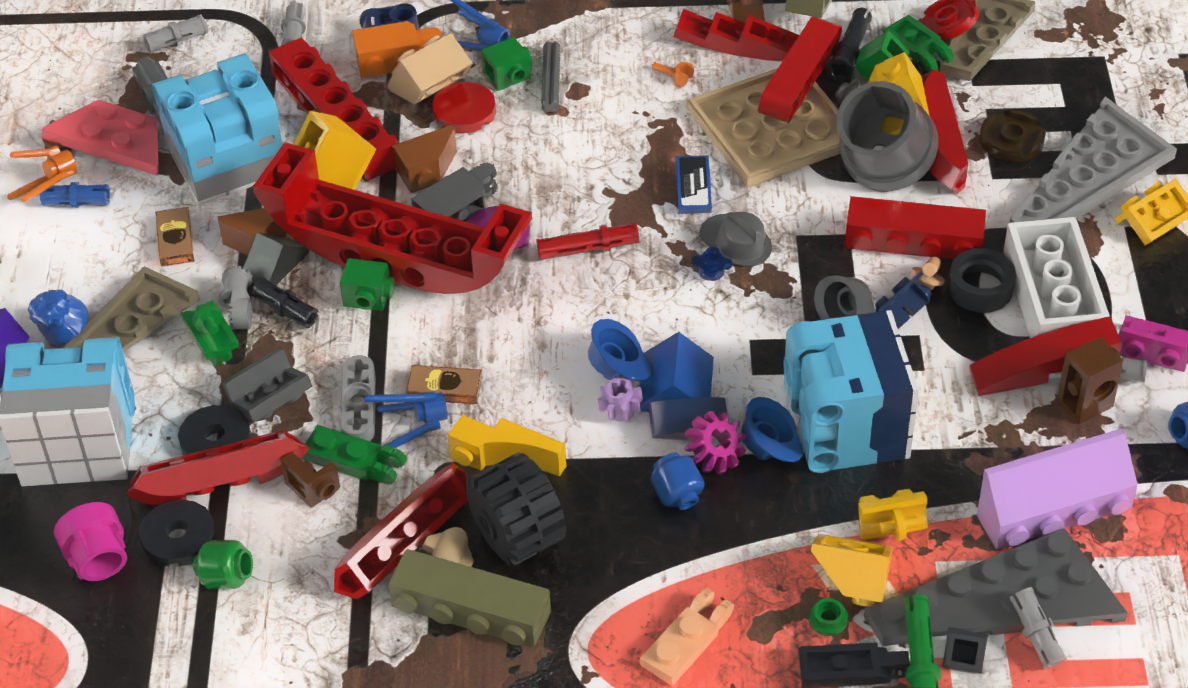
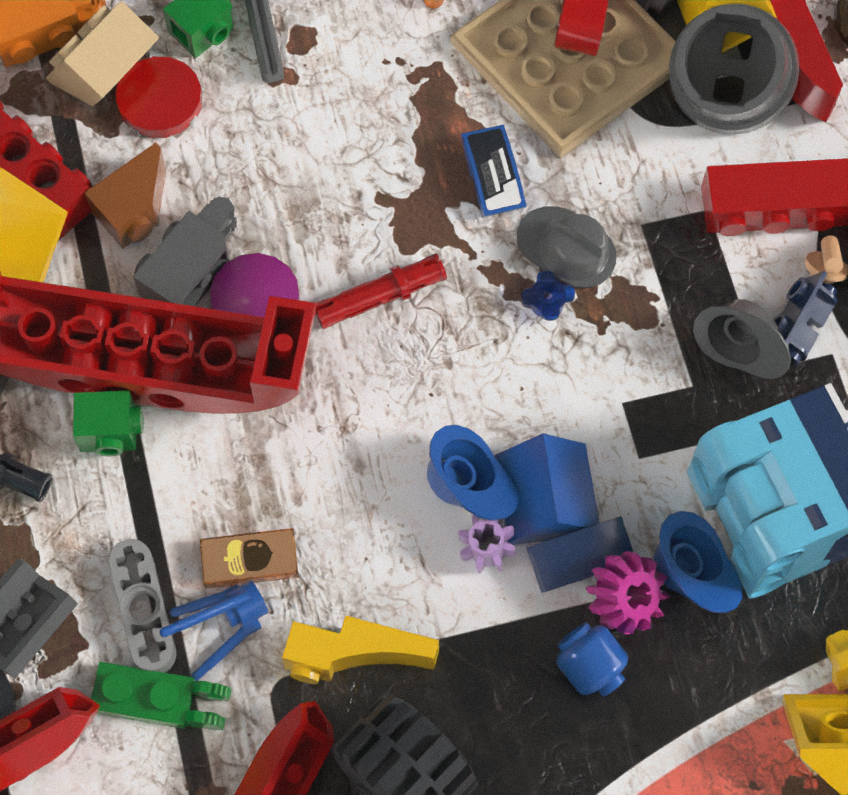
camera: 15 degrees left, 20 degrees up
reddish brown bracket [281,452,340,508] -> none

